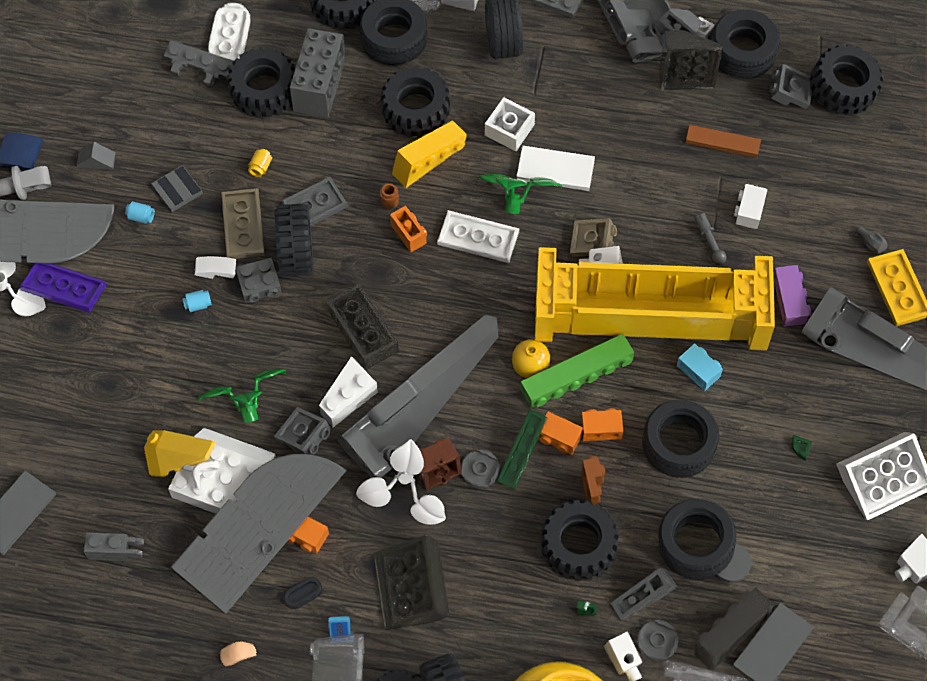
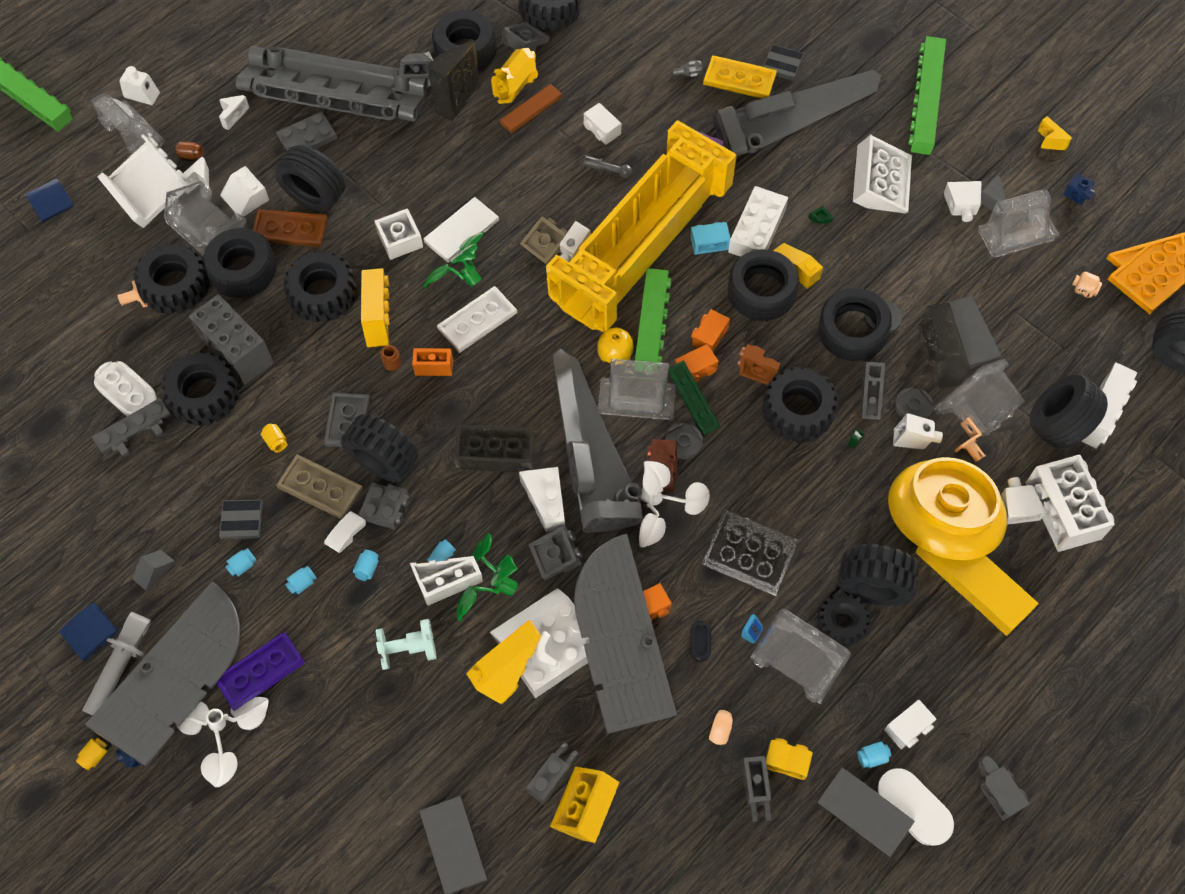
camera: 55 degrees left, 0 degrees up
none -> dark orange tile [253,209,328,247]
none -> medium azure brick [285,566,317,595]
none -> light aqua piece [376,619,436,670]
none -> white wedge [410,556,483,606]
none -> medium azure cone [427,539,456,562]
none -> yellow brick [491,48,538,104]
none -> yellow slope [550,766,619,843]
none -> clear windscreen [598,359,675,420]
none -> white brick [728,186,788,257]
none -> yellow slope [773,243,823,289]

